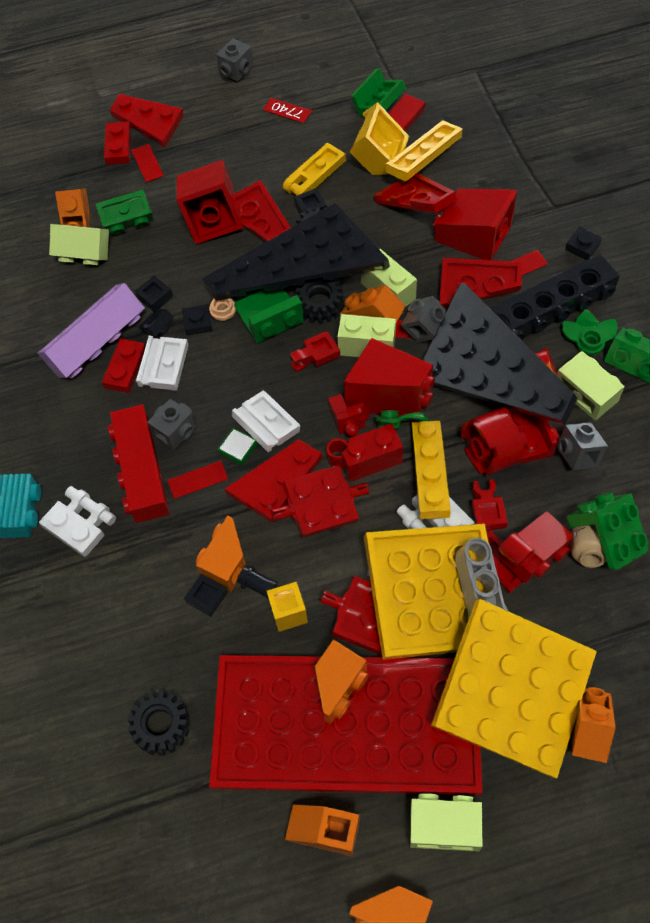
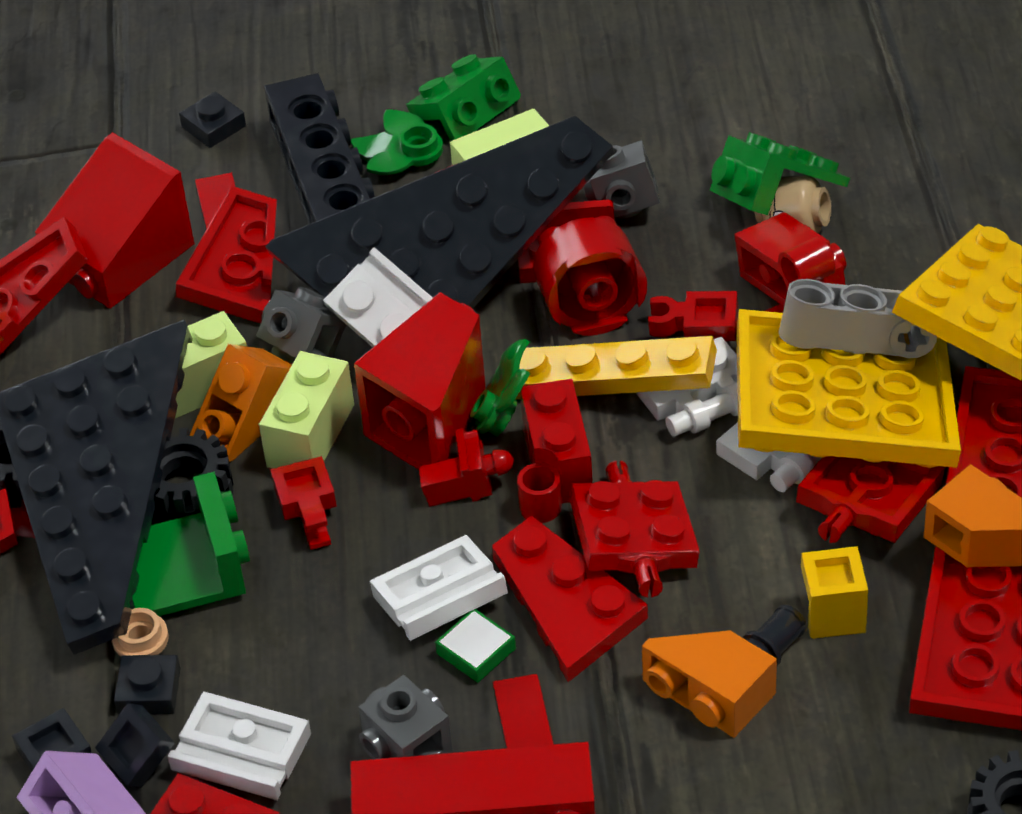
camera: 80 degrees left, 15 degrees down
black plate [184,574,228,617] -> none
none -> white plate [323,247,432,348]

